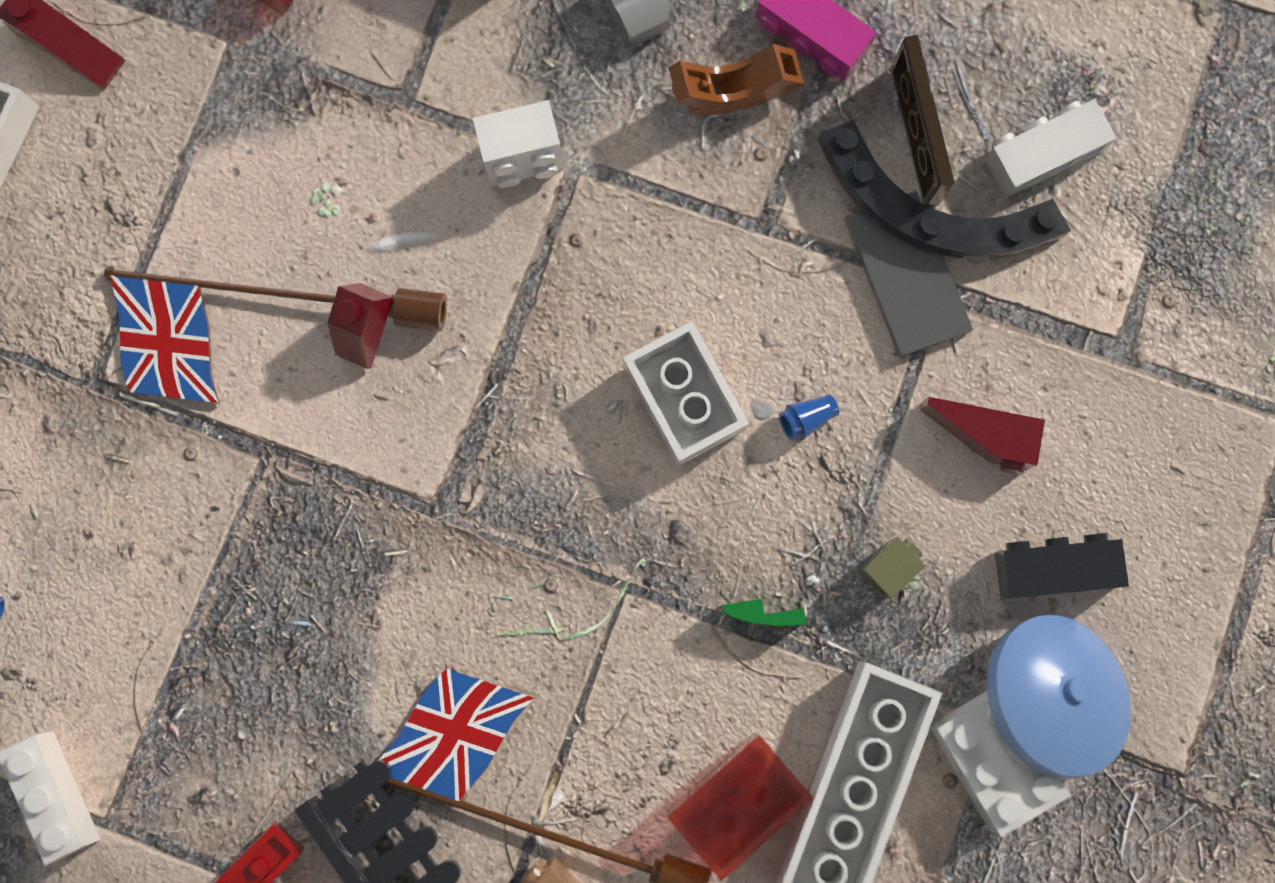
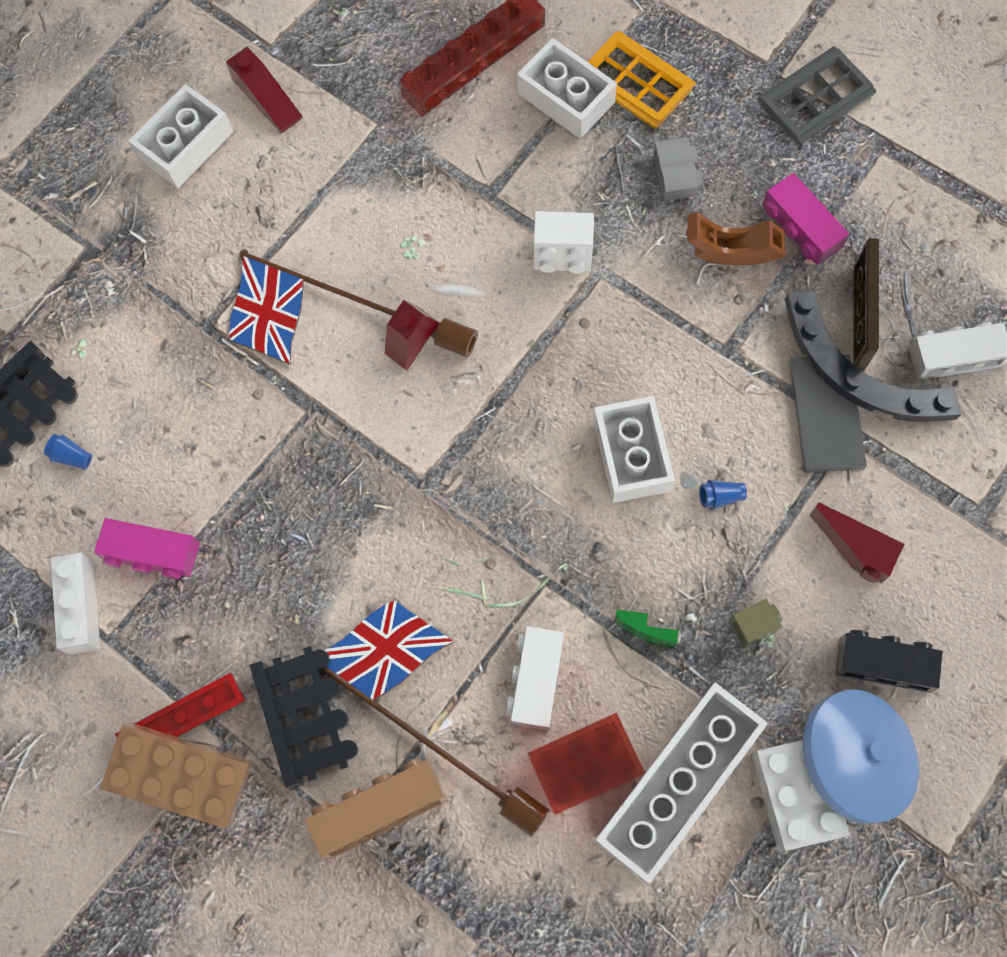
camera: 20 degrees right, 10 degrees down
none -> dark pink brick [94,518,200,580]
none -> white brick [506,626,564,731]

